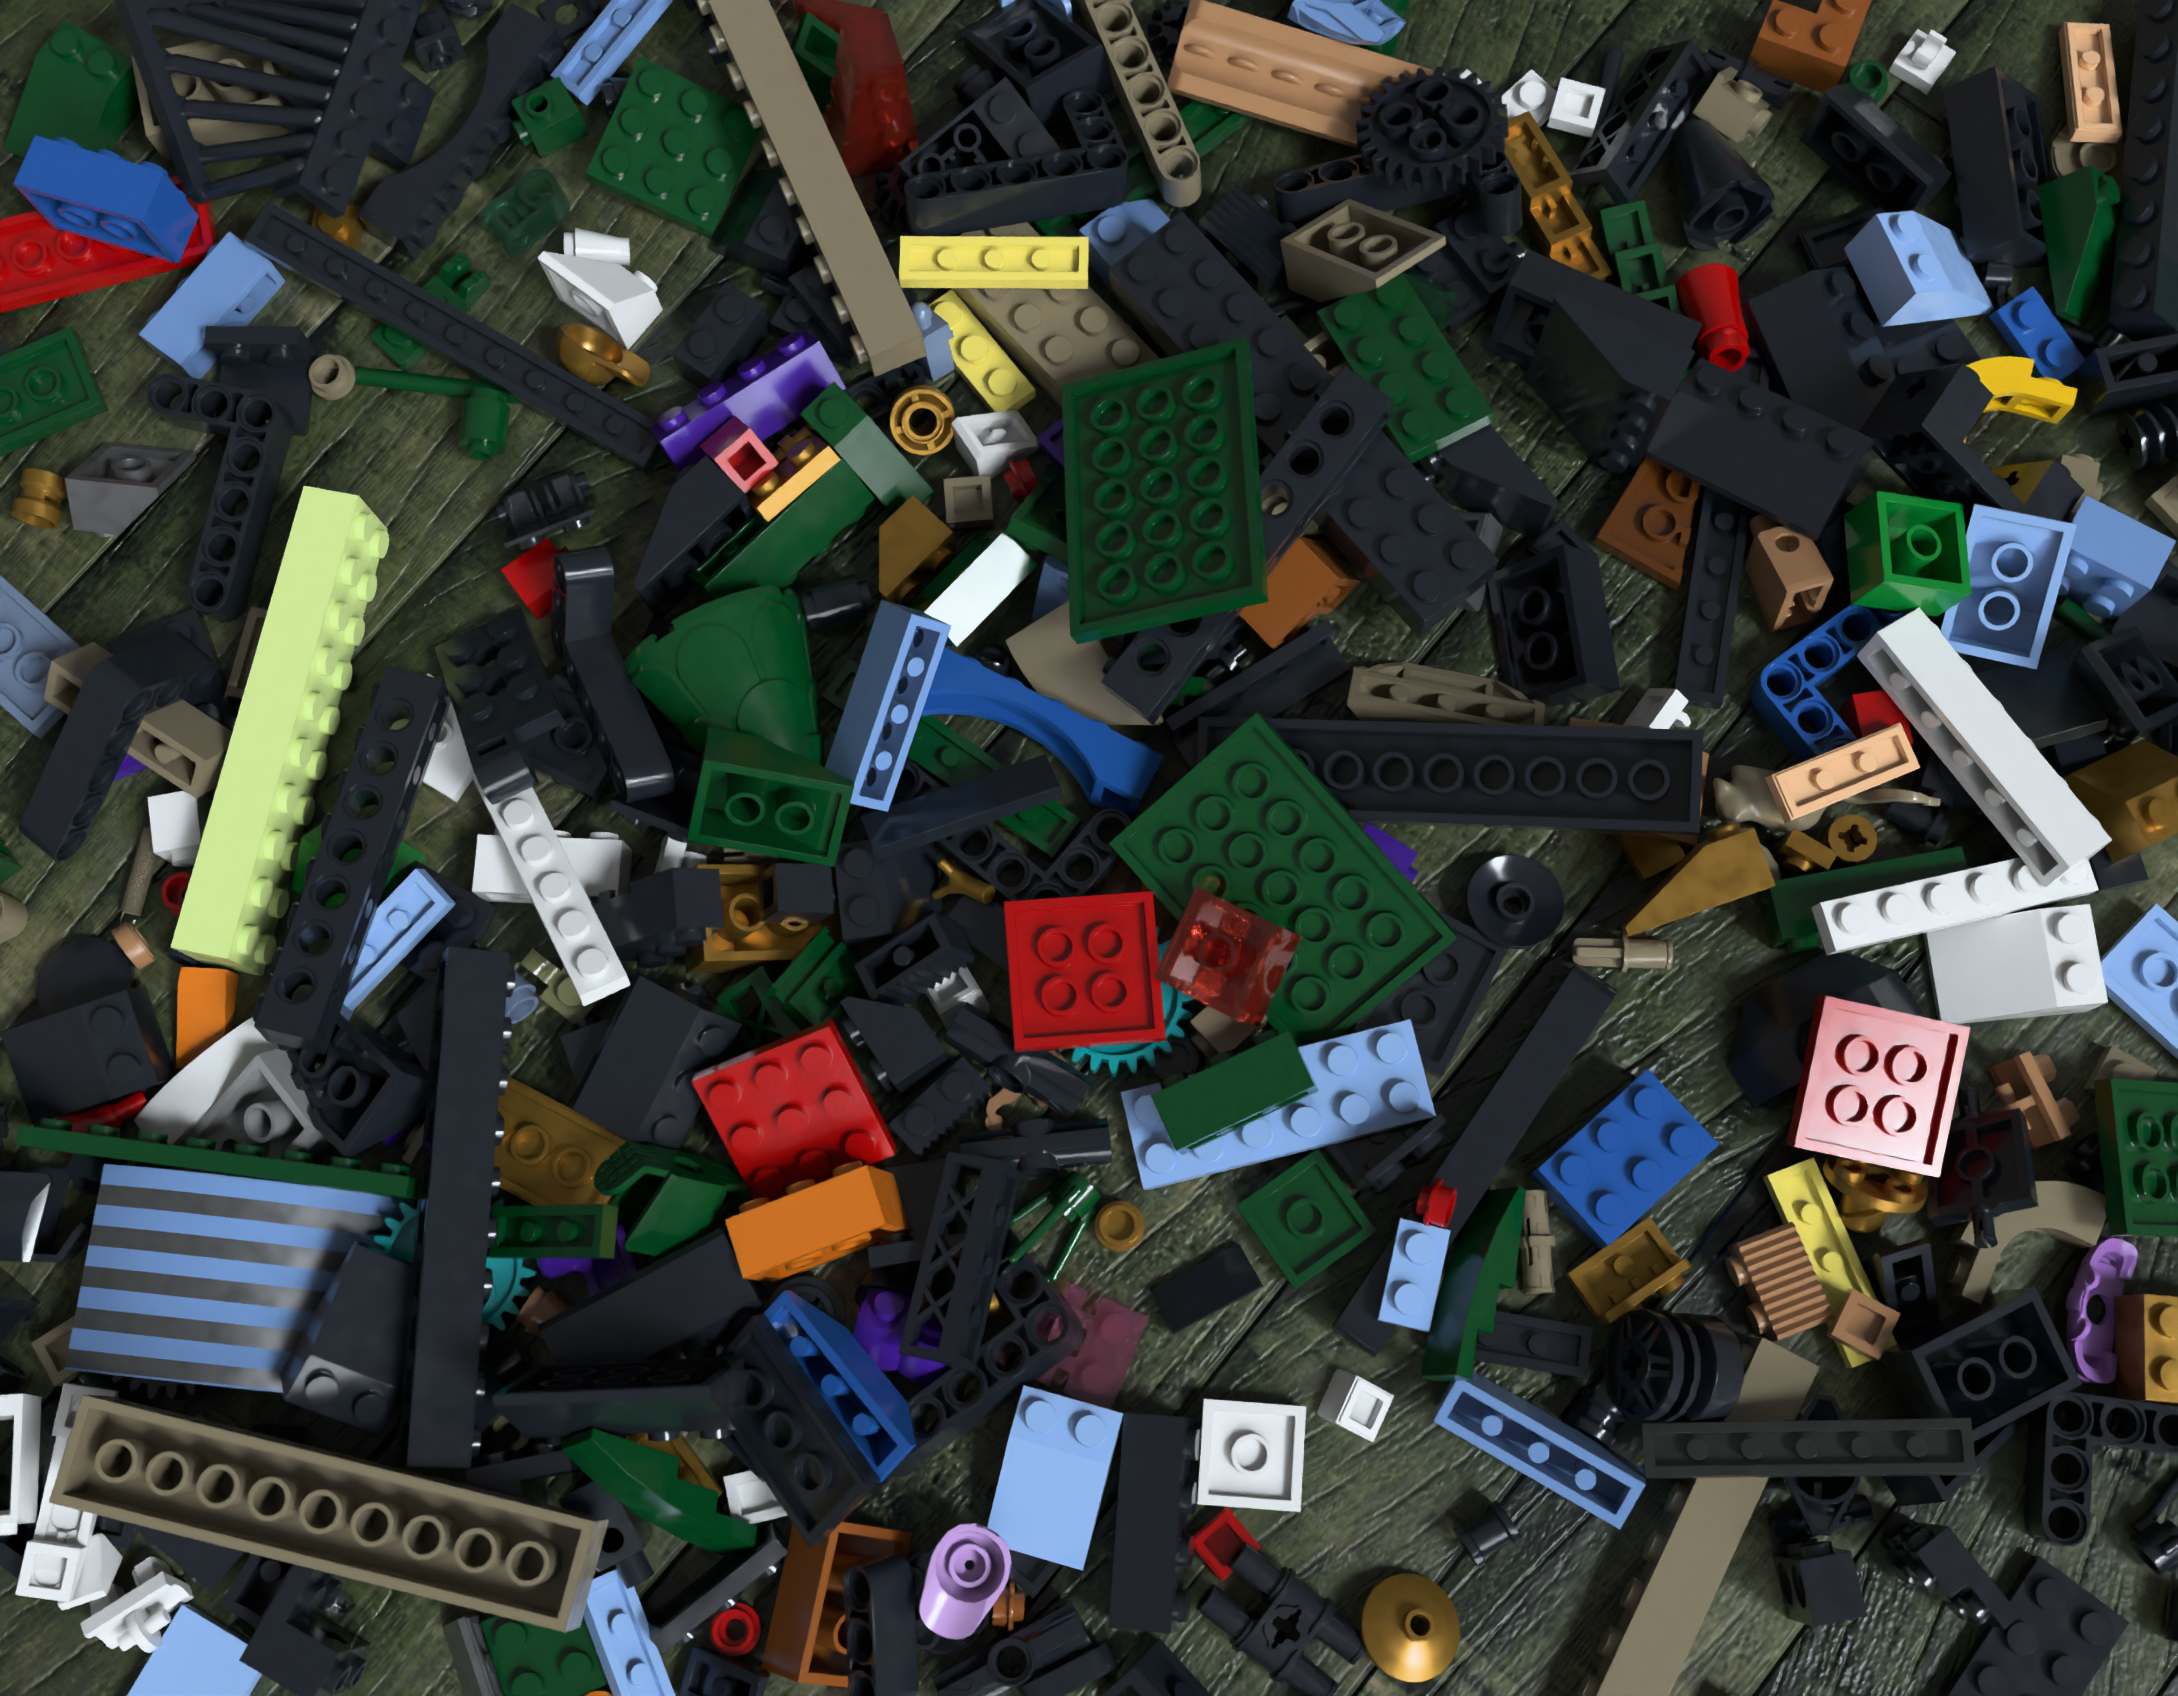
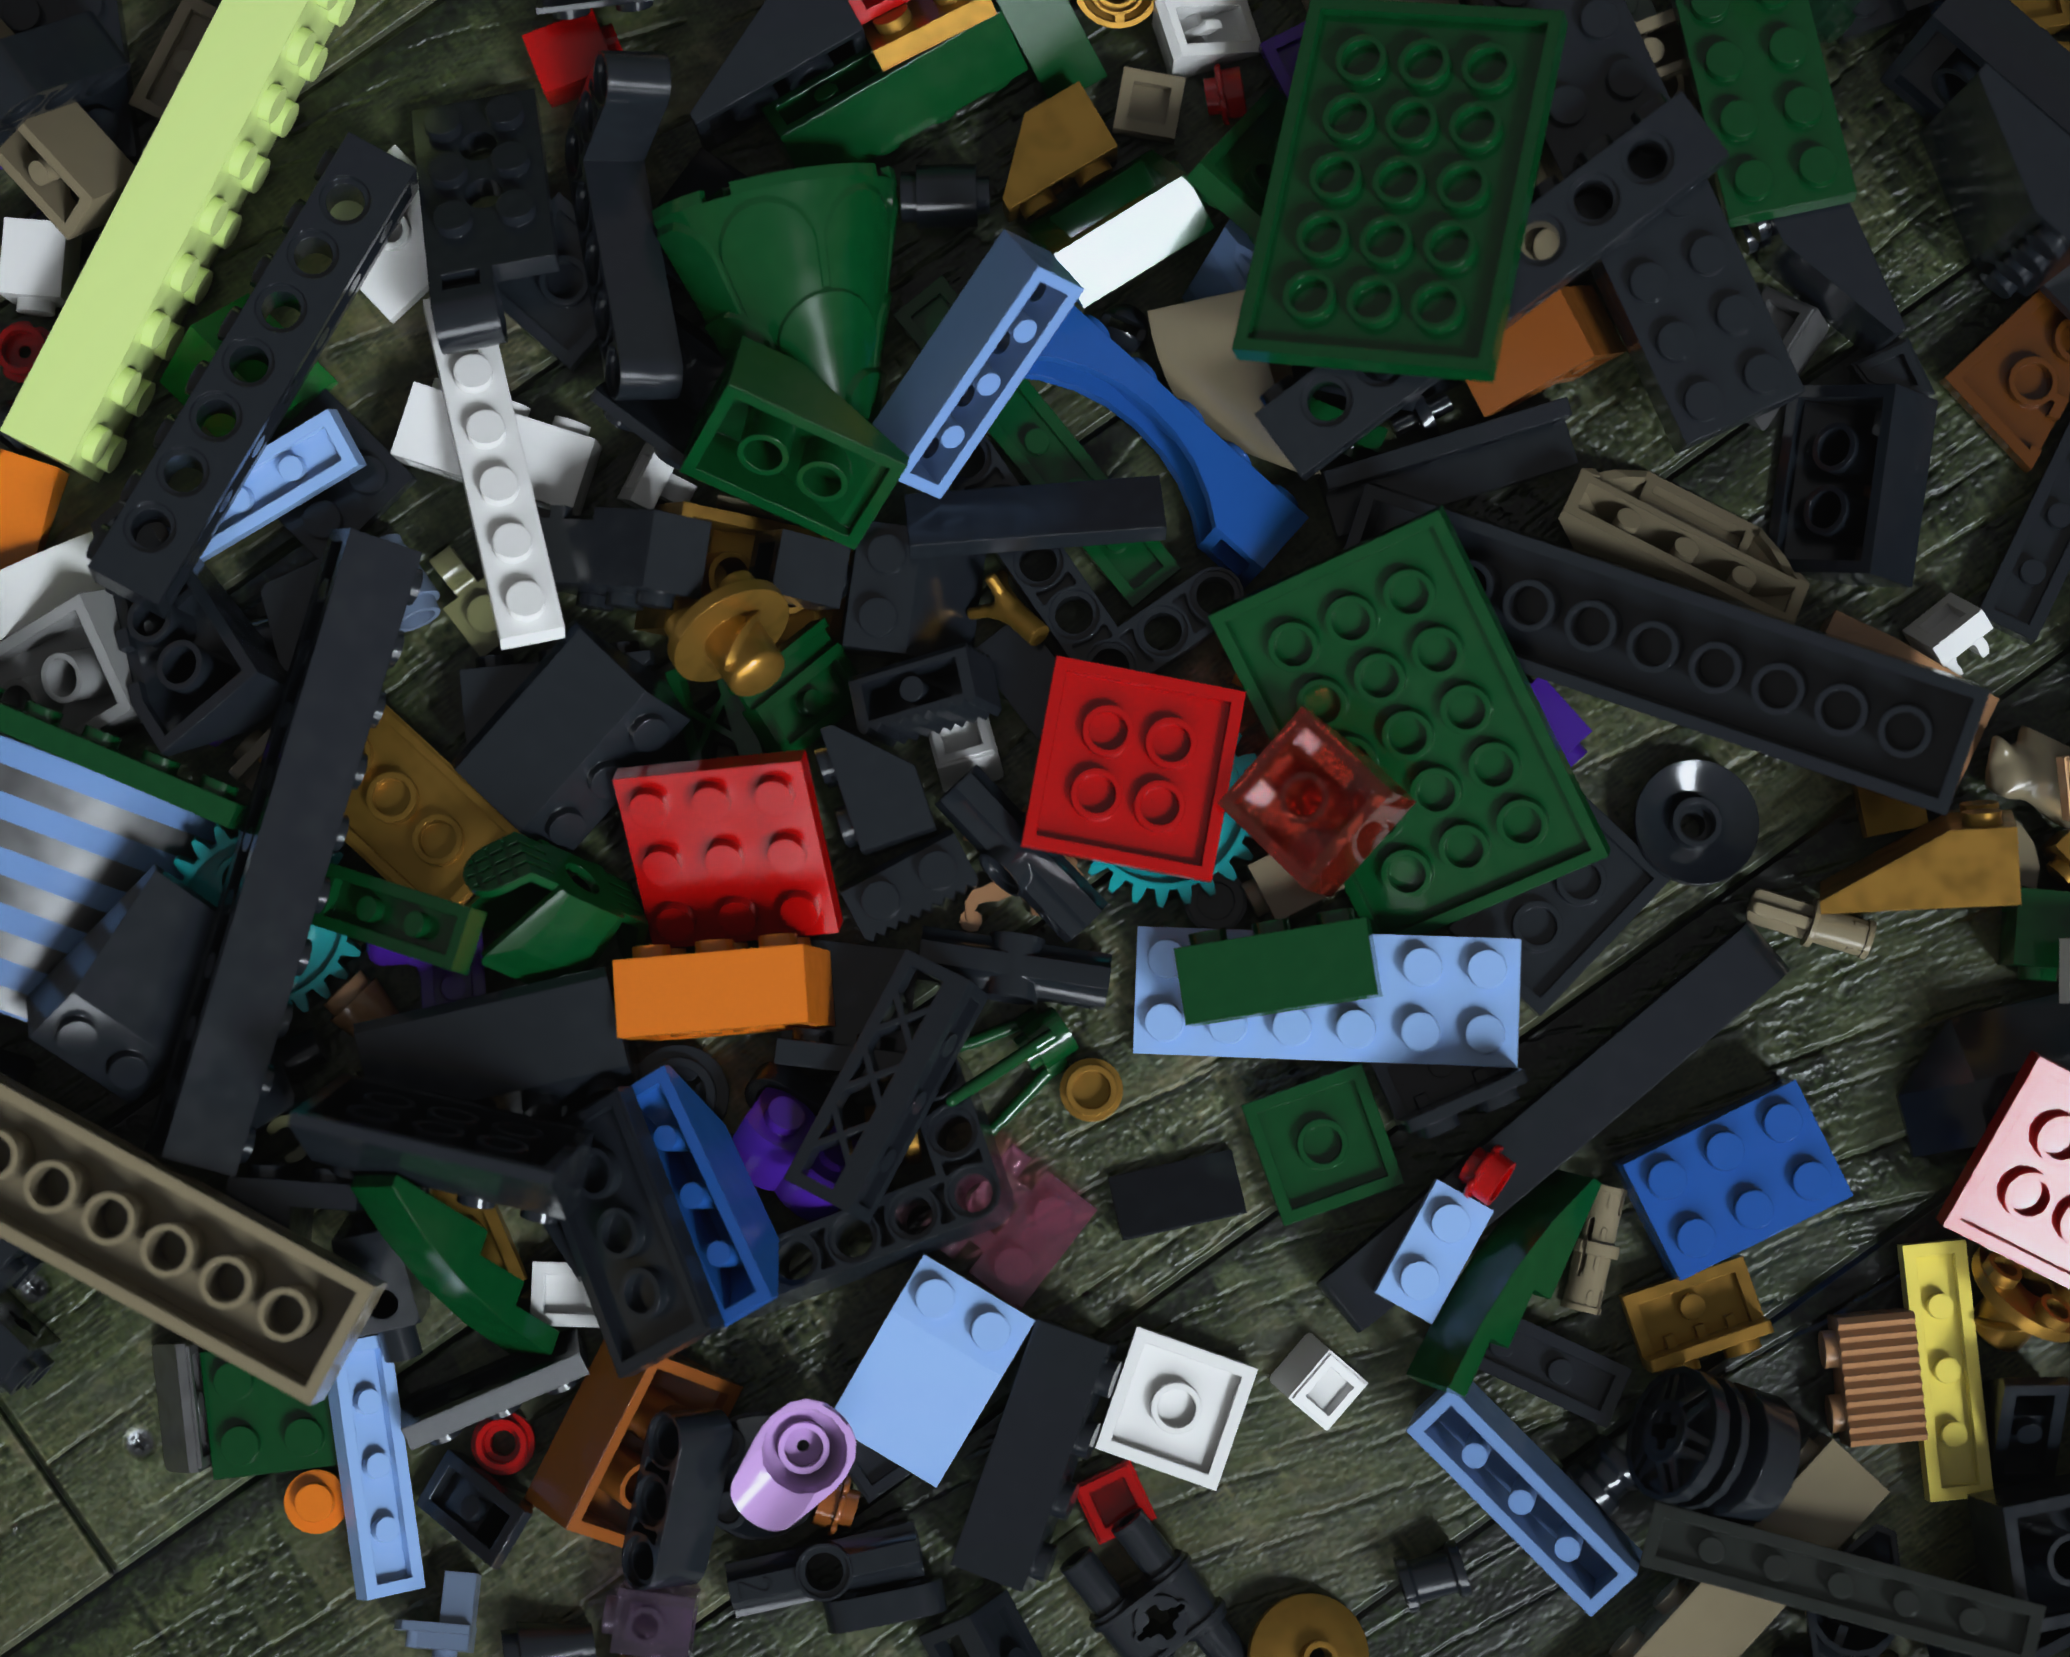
camera: 10 degrees right, 10 degrees up
medium nougat plate [1826,1289,1900,1360] -> none
none -> pearl gold plate [664,570,789,696]

